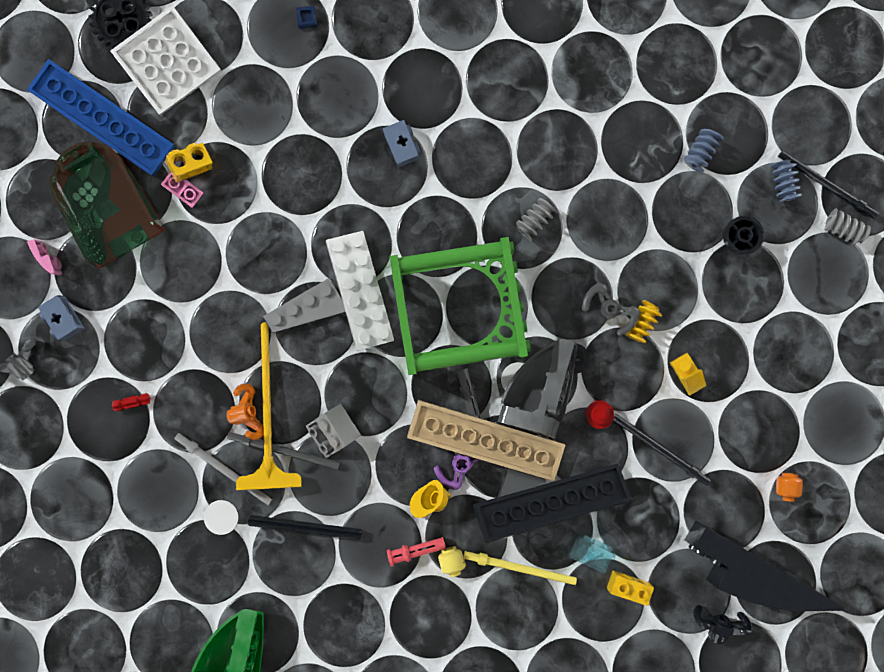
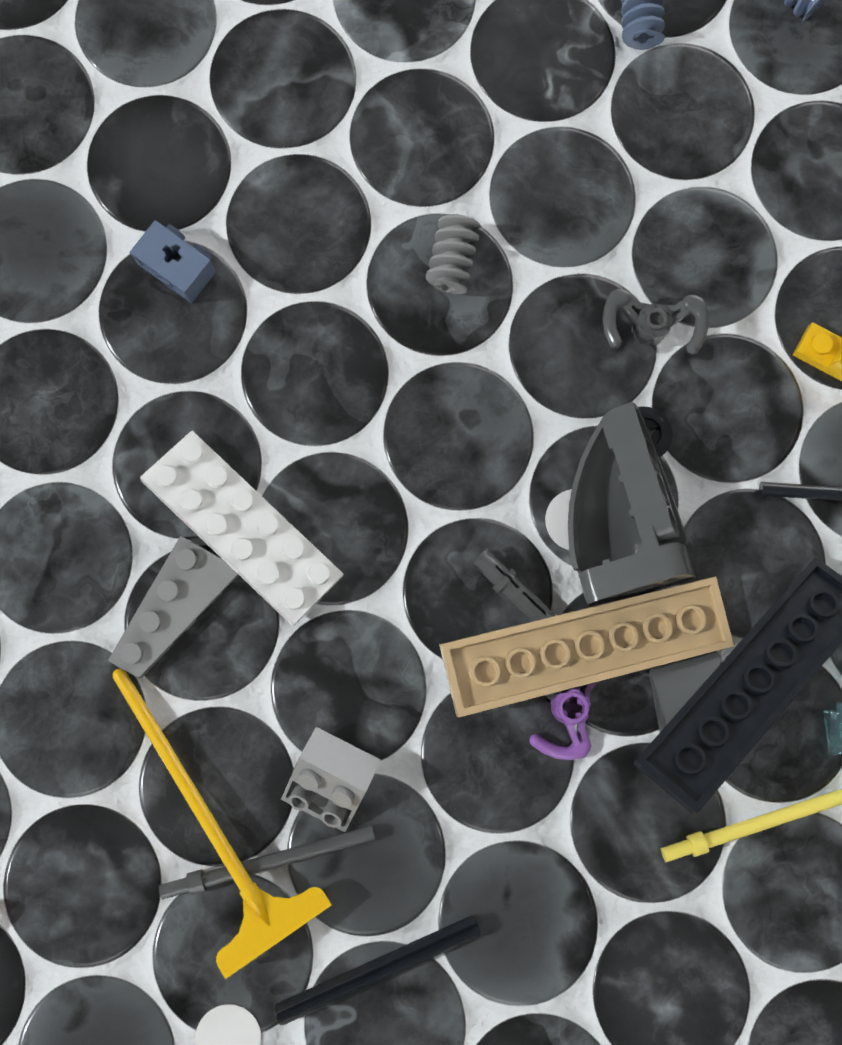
camera: 30 degrees left, 5 degrees down
light grey bar [174,433,273,505] -> none
orange piece [226,383,264,440] -> none
coral pin [387,537,446,567] -> none
bright green arch [389,237,531,375] -> none
yellow piece [410,480,451,518] -> none
light yellow head [438,546,466,577] -> none
red plate [585,401,614,429] -> none
yellow piece [624,300,662,343] -> none
black cylinder [723,216,764,255] -> none

